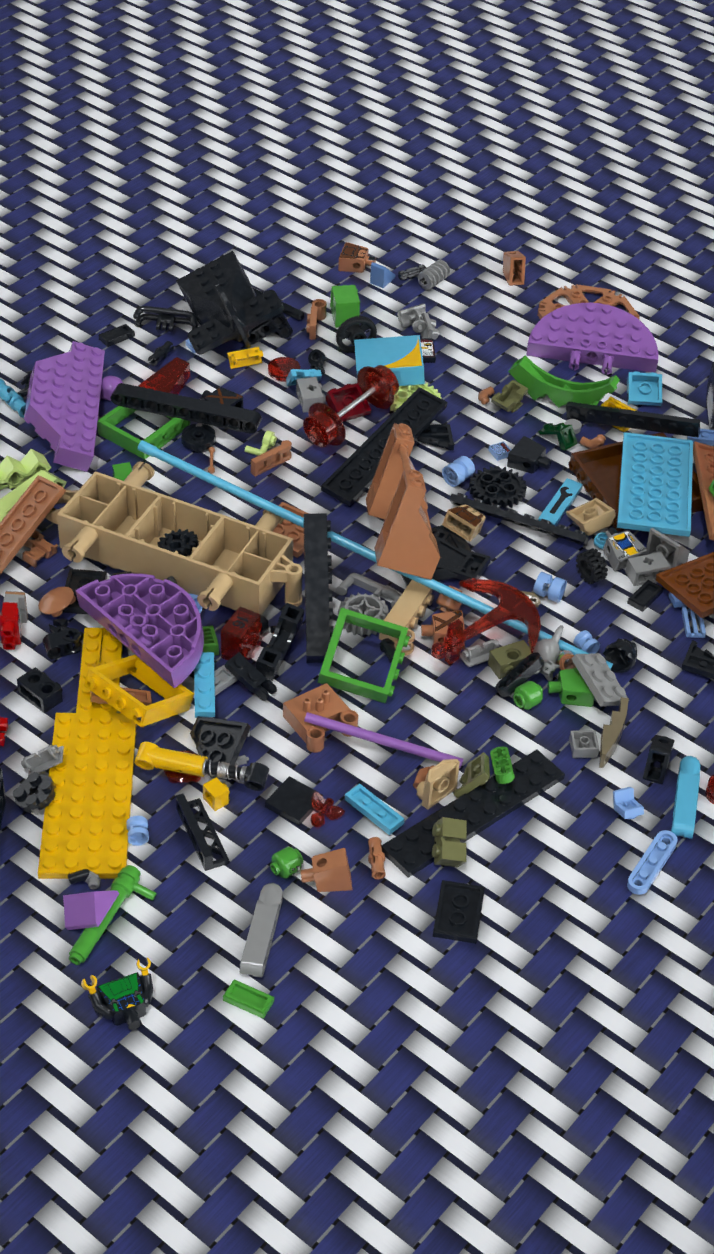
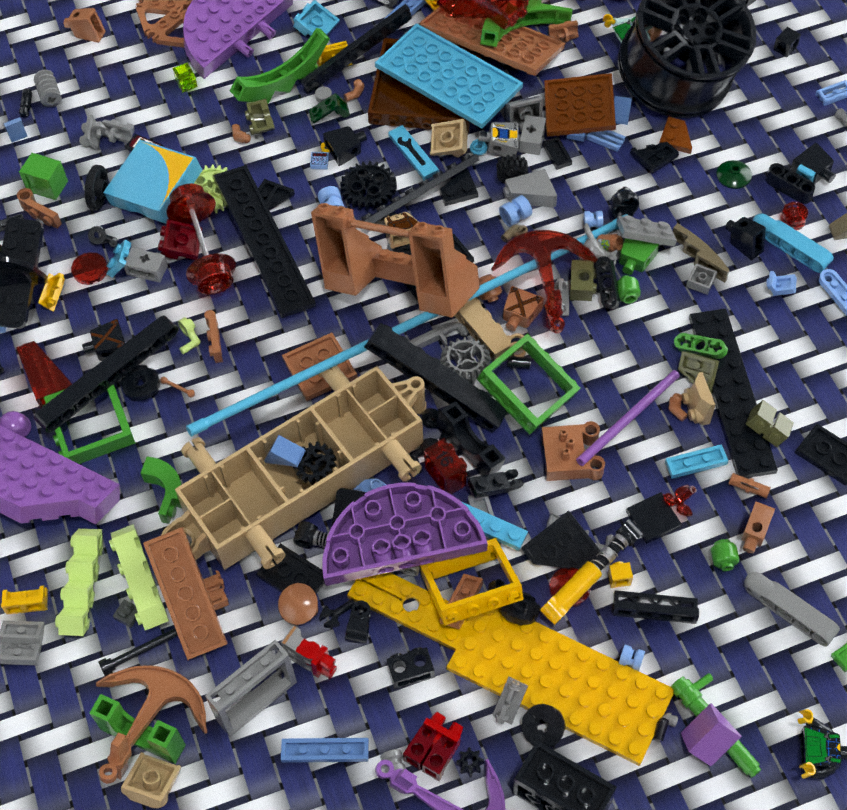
camera: 55 degrees left, 15 degrees up
none -> clear neon green brick [172,62,198,93]
none -> medium blue slope [264,435,306,467]
none -> black wing [440,168,478,206]
none -> black tile [499,592,540,625]
none -> light grey slope [503,169,557,207]

